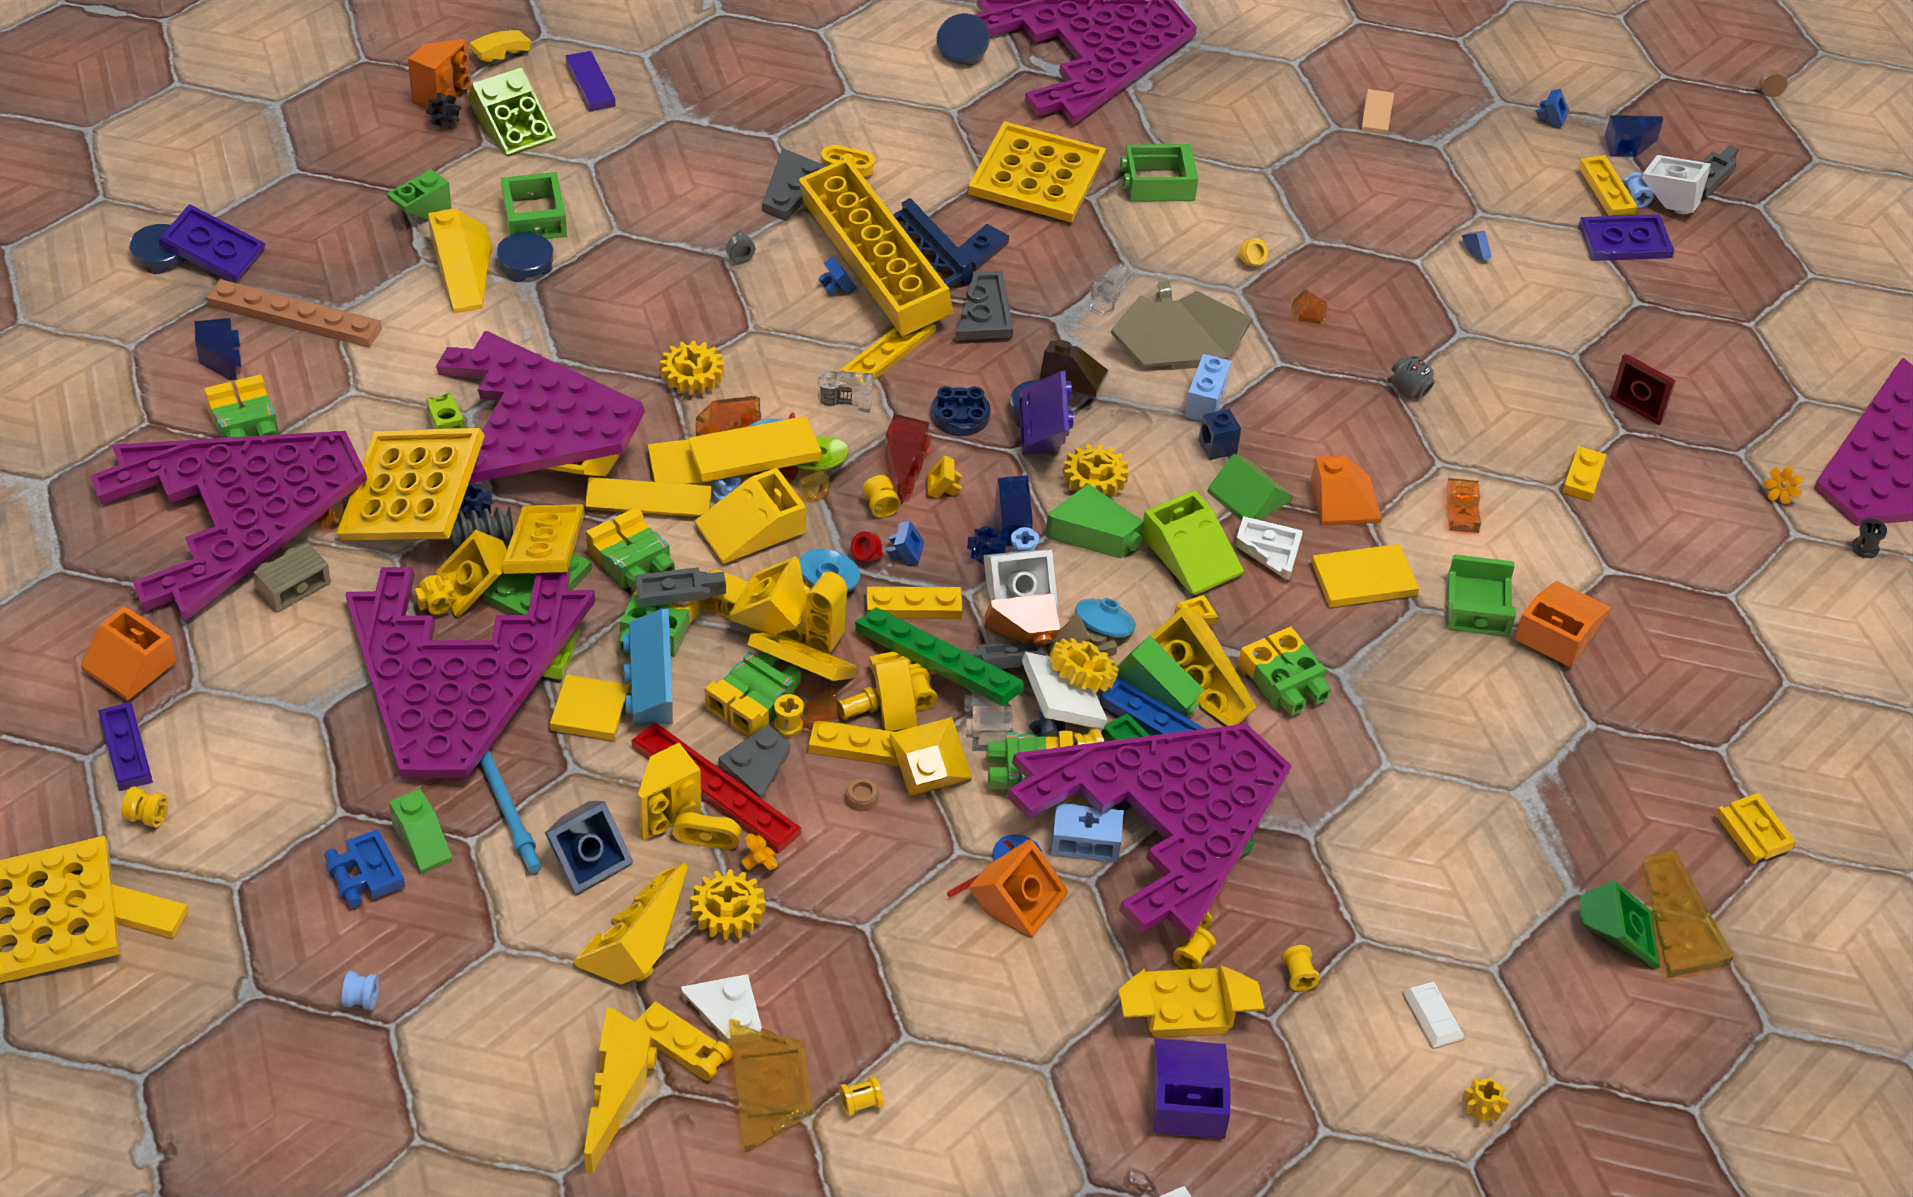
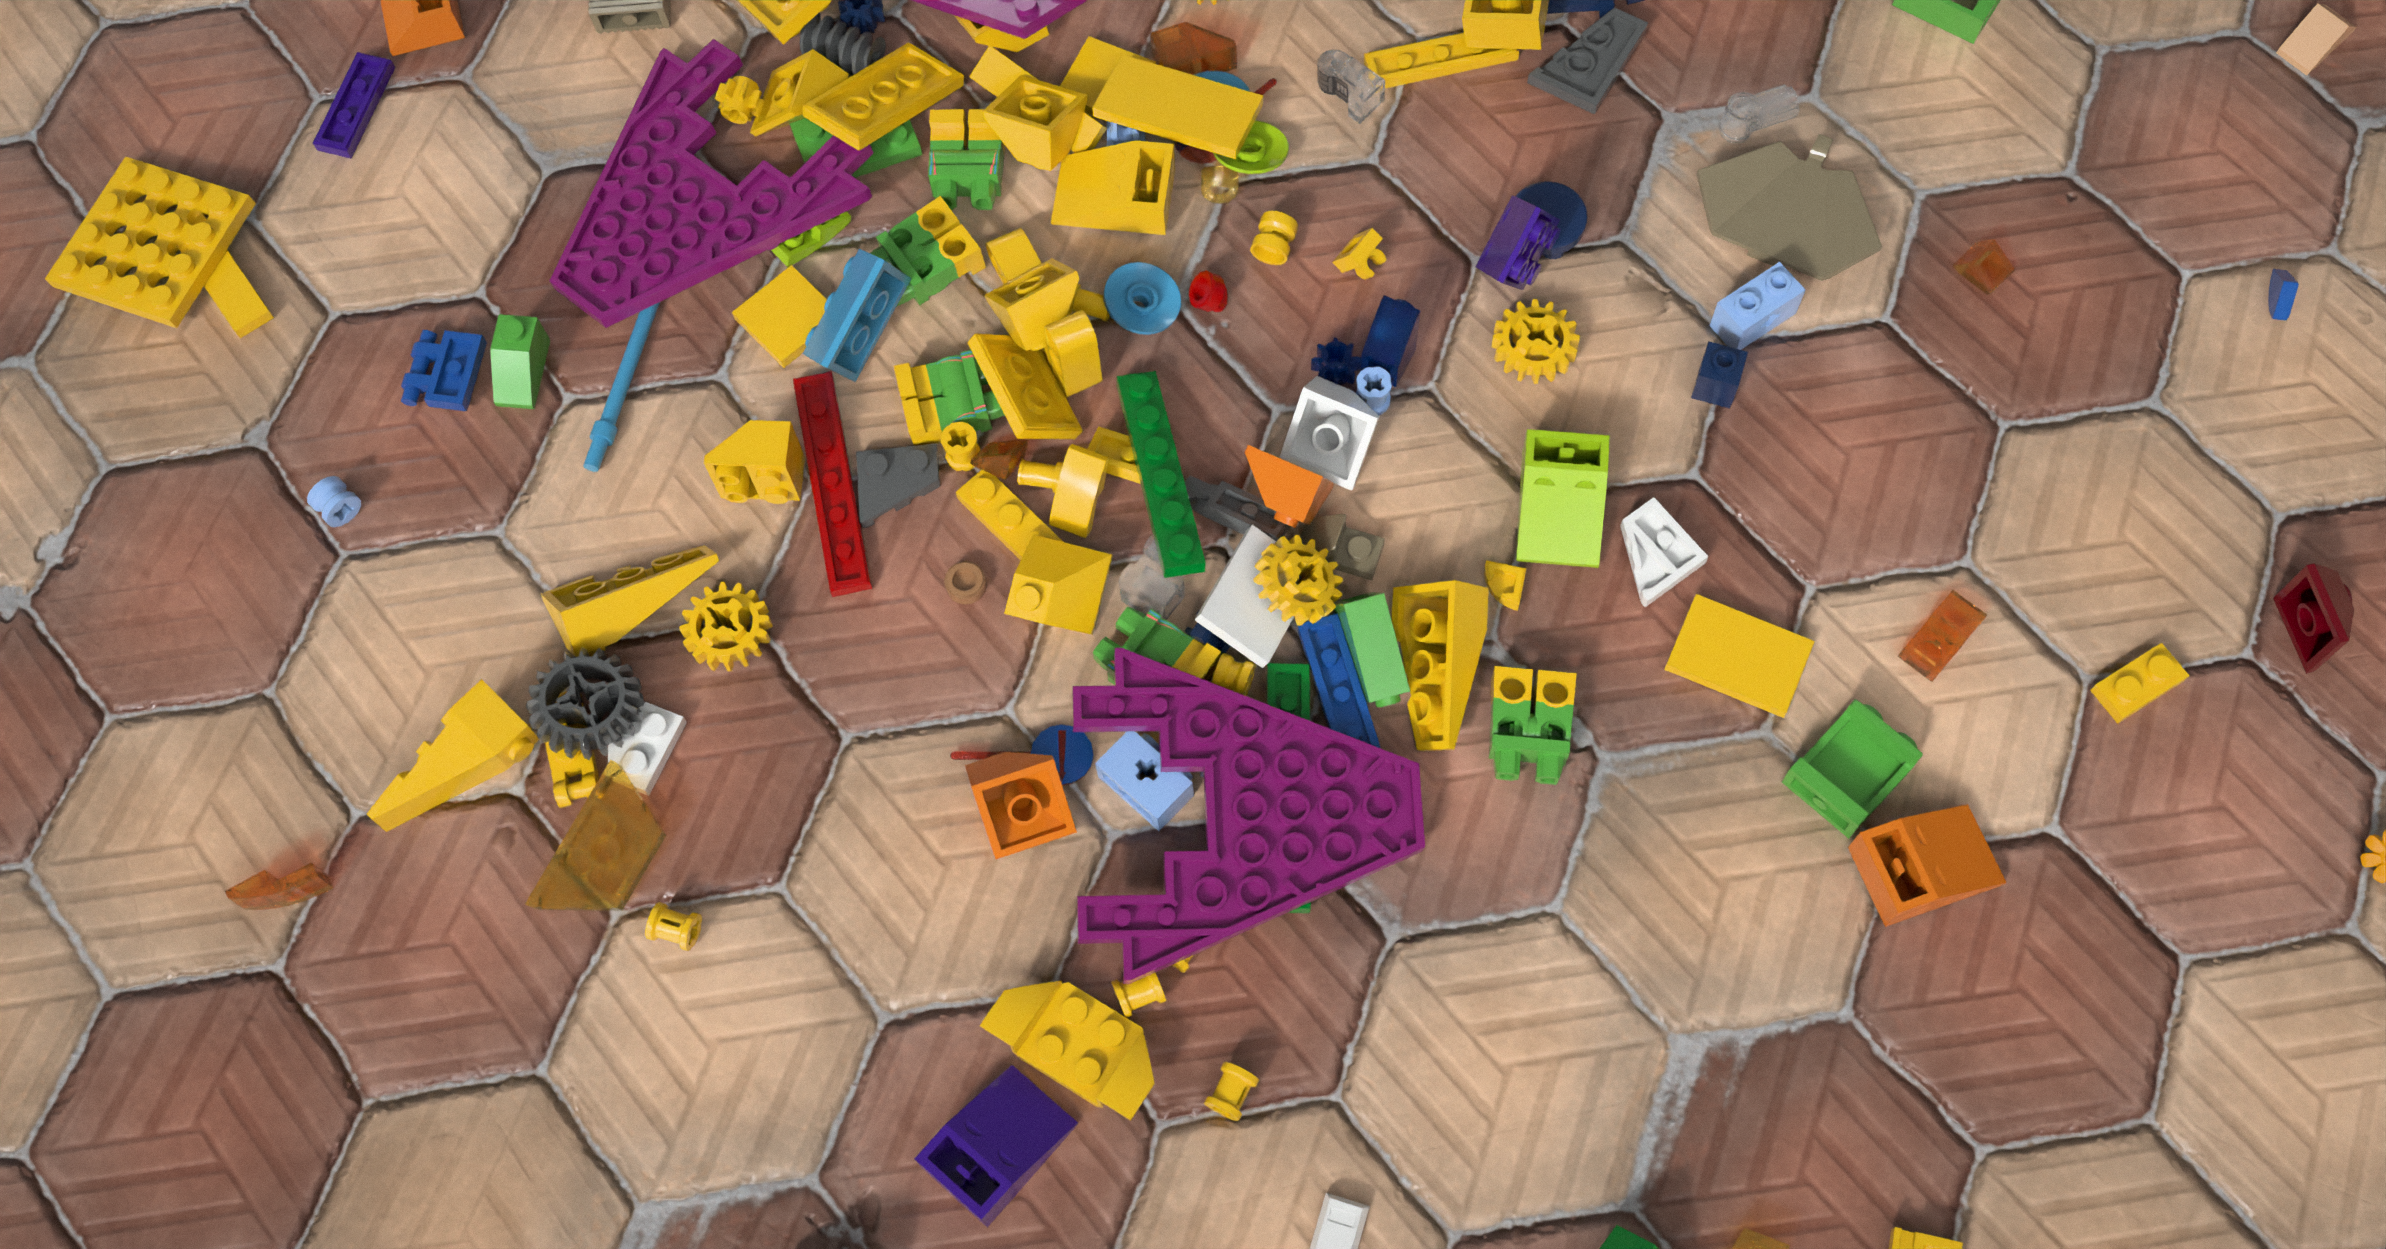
camera: 45 degrees right, 20 degrees up
yellow wheel [121,787,168,828] -> none
dark blue slope [545,801,633,894] -> none
dark grey hinge [635,567,726,607] -> none
yellow plate [672,812,742,850] -> none
light orange plant [741,833,778,871] -> none
yellow plate [867,586,962,619] -> none
clear red slope [885,414,932,504] -> none
blue tile [886,521,924,566] -> none
yellow bush [909,668,938,711] -> none
dark blue tile [931,386,991,436] -> none
dark brown slope [1039,340,1108,397] -> none
bright green slope [1045,483,1144,558] -> none
dark azure dish [1075,598,1136,637] -> none
bright green slope [1207,453,1293,520] -> none
yellow tile [1237,238,1268,267] -> none
orange slope [1311,456,1382,525] -> none
dark grey head [1391,356,1435,399] -> none
none -> dark grey gear [526,647,645,760]
none -> yellow slope [983,75,1088,171]

